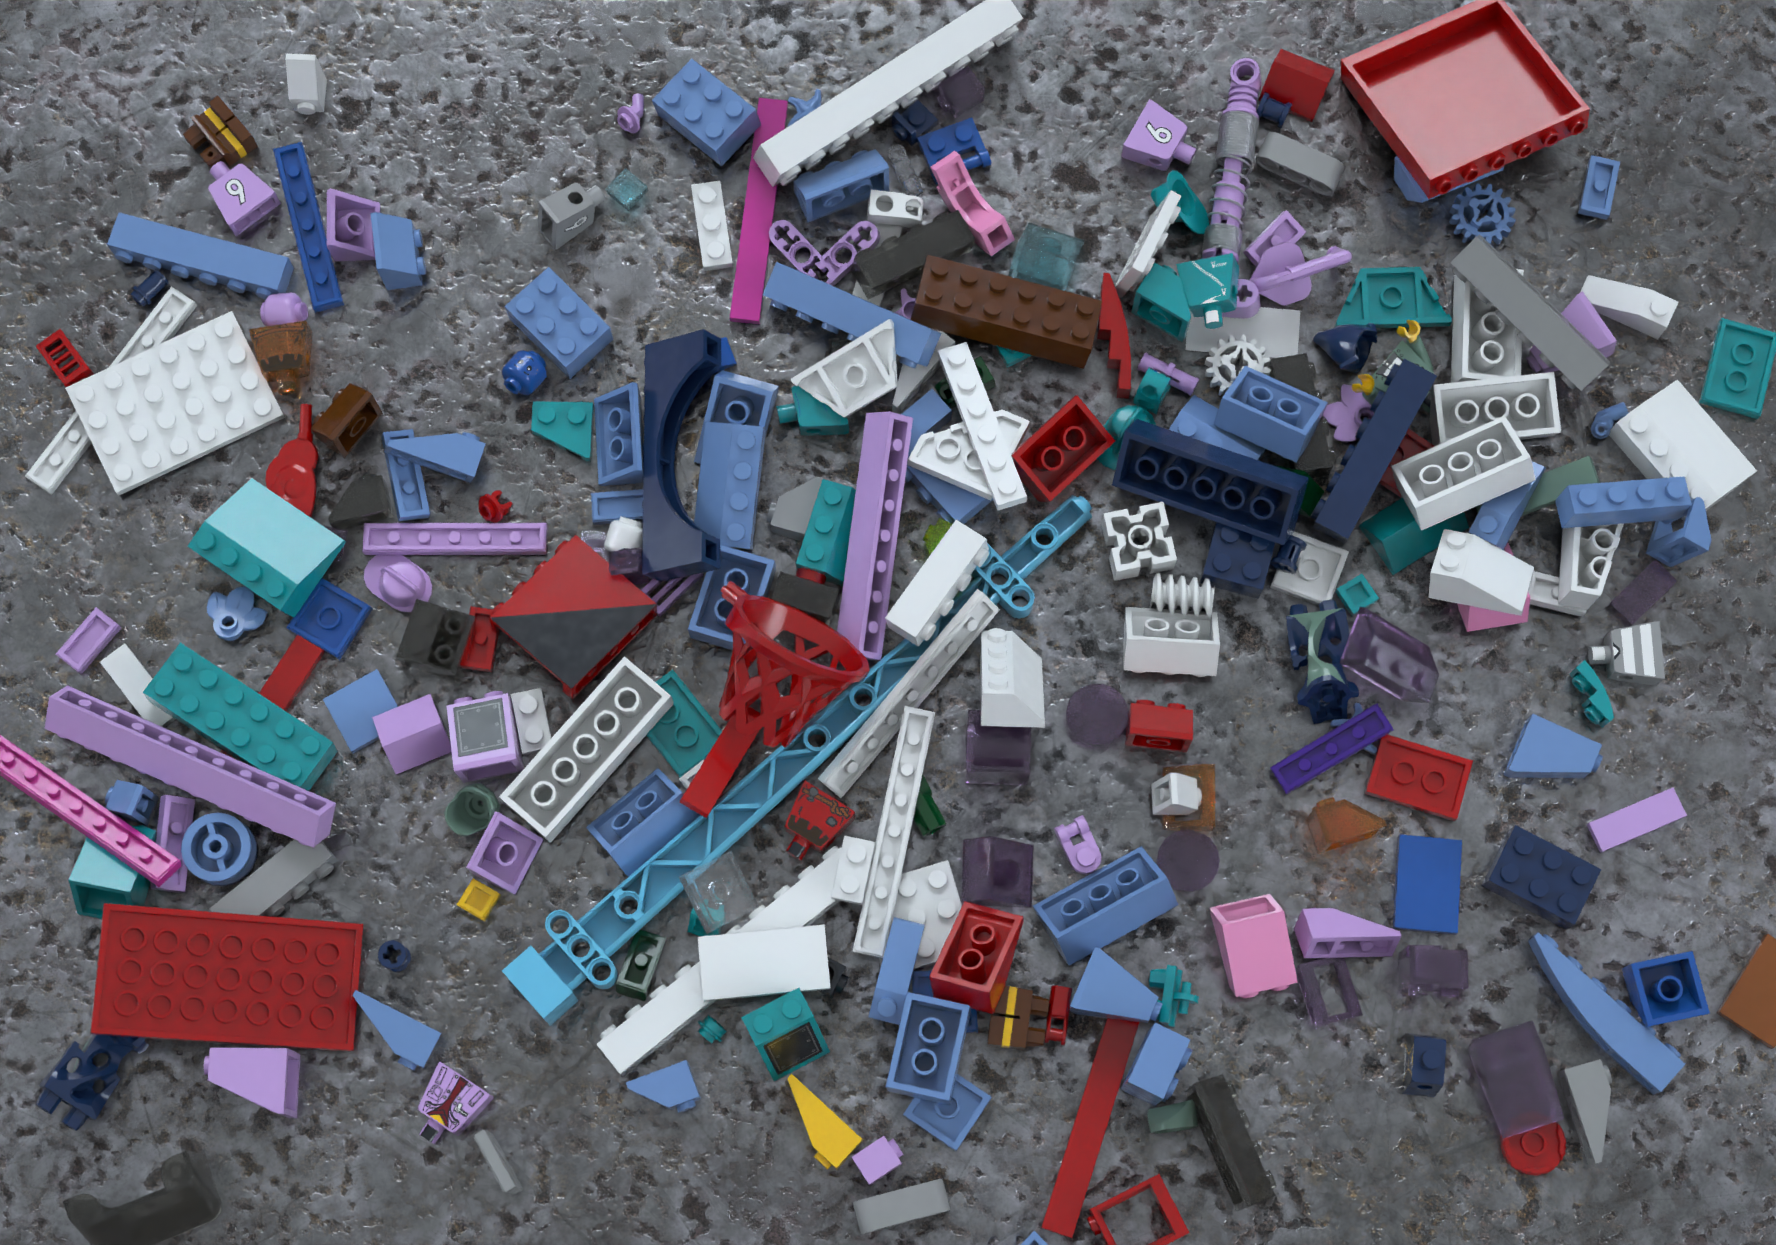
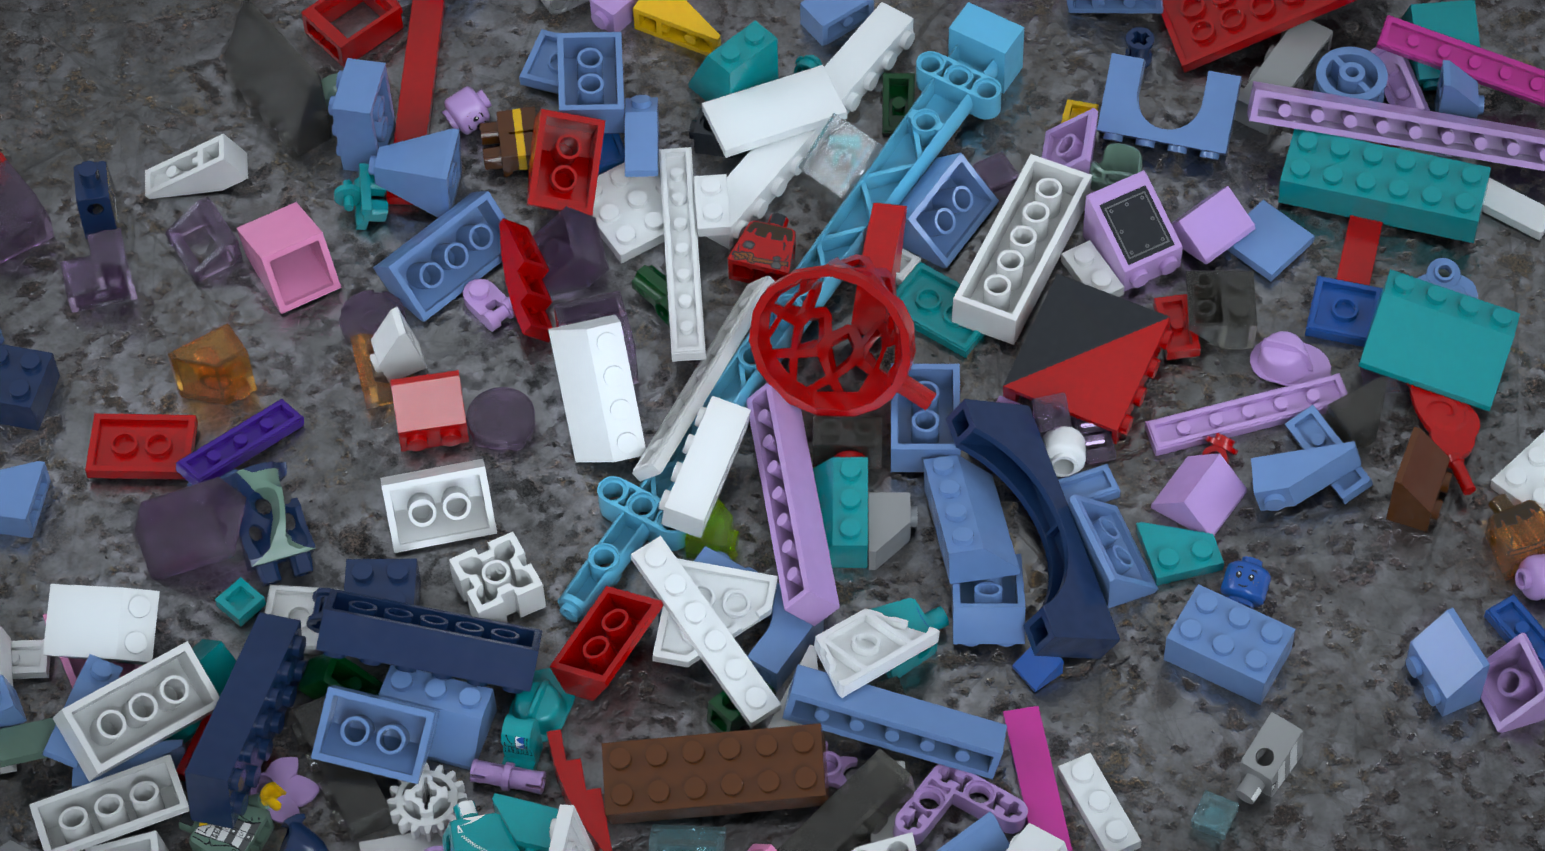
camera: 165 degrees right, 20 degrees down
red bar [1044,985,1072,1046] -> none
white piece [1150,573,1215,618] -> none
lavender slope [1294,908,1401,958] -> none
blue tile [1393,834,1462,935] -> none
none -> white slope [145,134,248,199]
none -> lavender head [442,86,492,135]
none -> red slope [499,218,553,343]
none -> clear purple plate [973,151,1019,193]
none -> medium blue arch [1097,53,1242,160]
none -> lavender slope [1151,453,1247,536]

